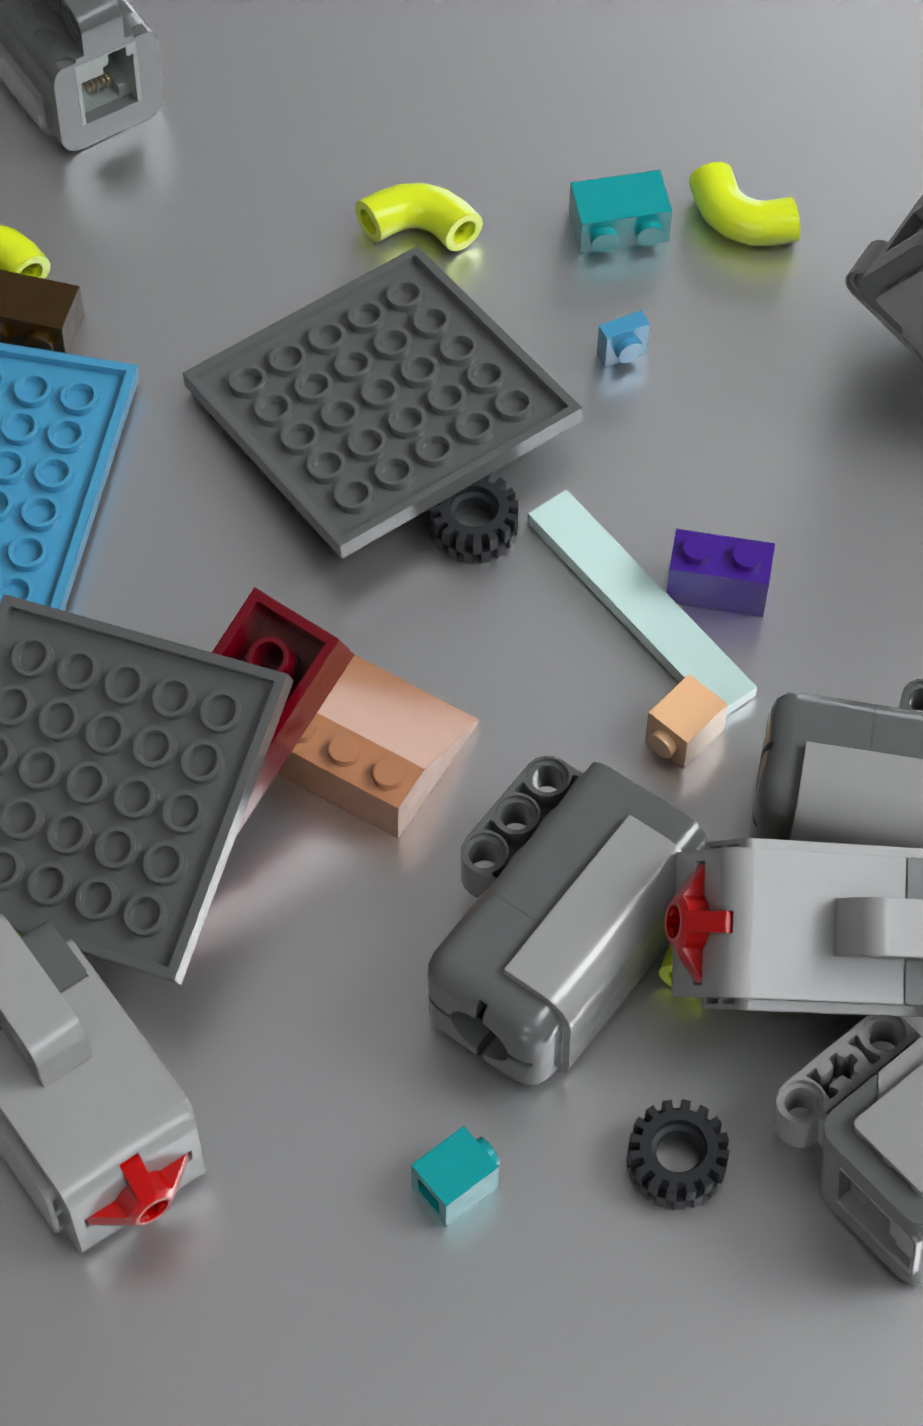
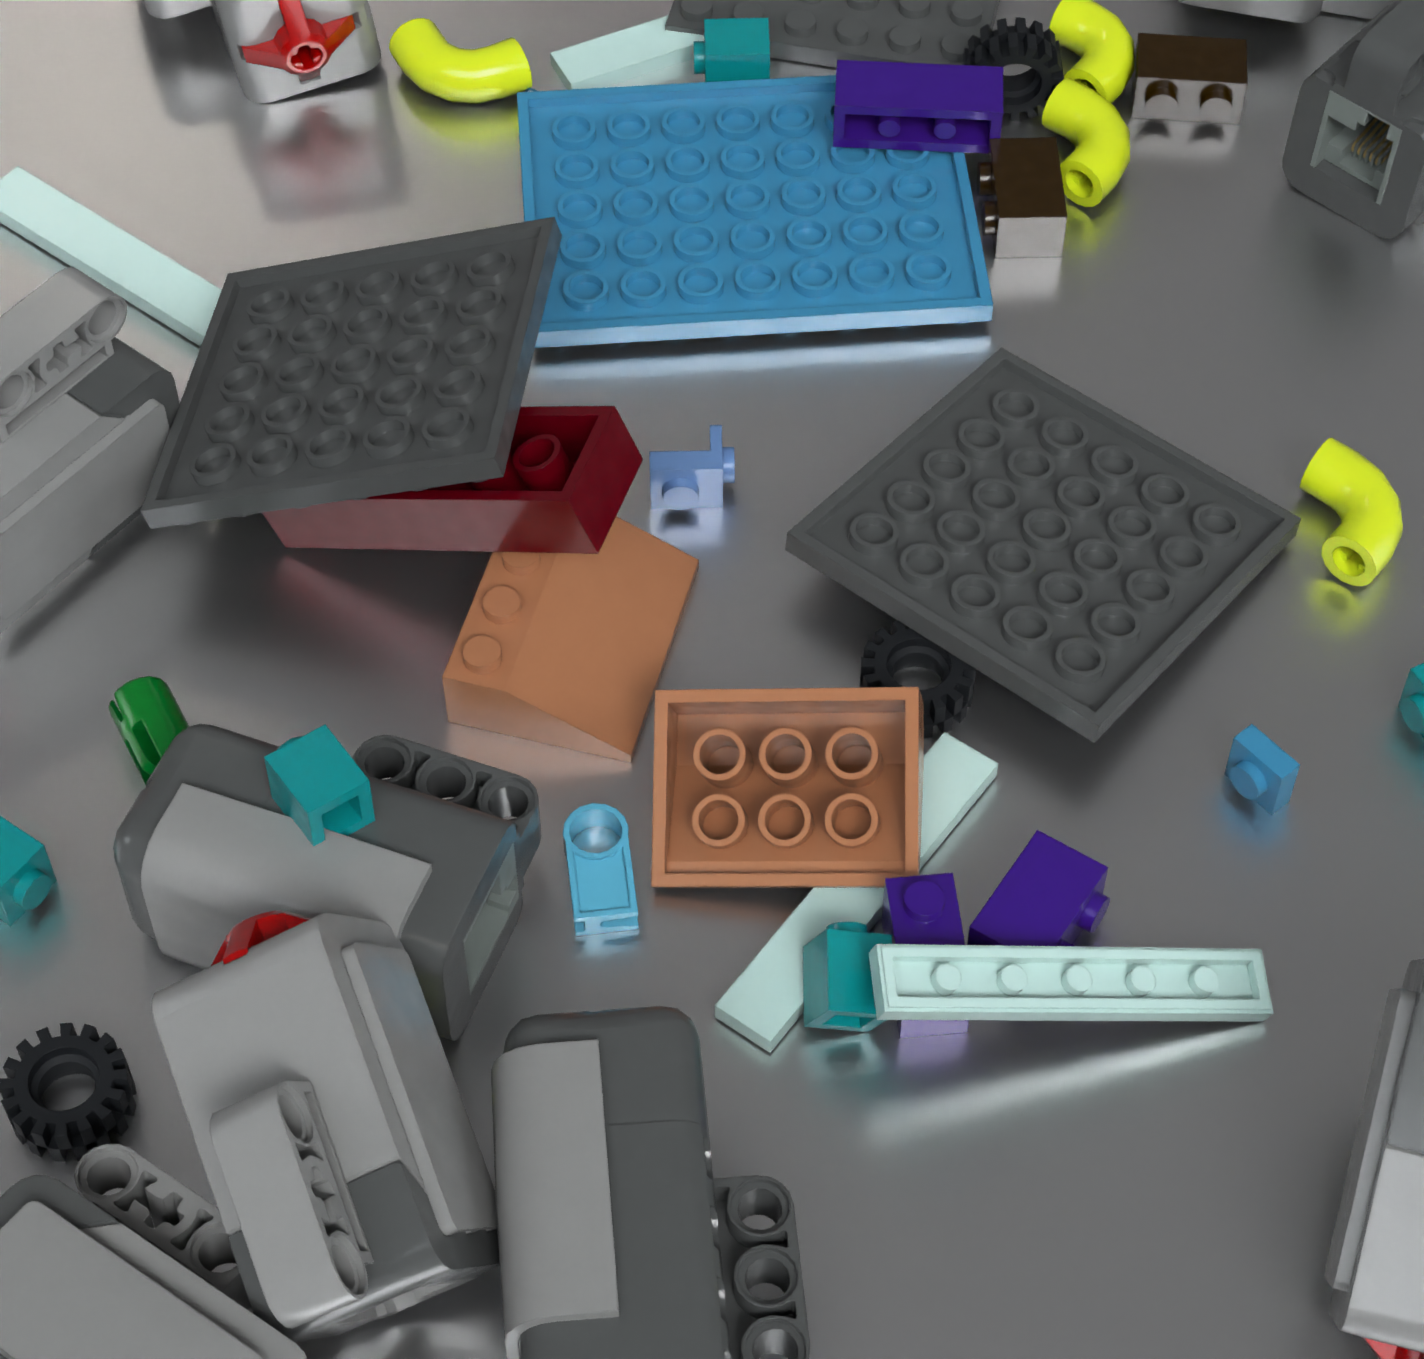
camera: 75 degrees right, 5 degrees down
light nougat brick [645,674,728,769] -> none
none -> green arm [108,676,189,785]
none -> teal brick [264,724,375,847]
none -> medium azure piece [563,803,639,936]
none -> medium blue bracket [649,425,735,510]
none -> nougat slope [651,687,924,888]
none -> teal brick [803,922,892,1032]
none -> light aqua tile [869,944,1274,1022]
none -> dark purple brick [967,830,1110,946]

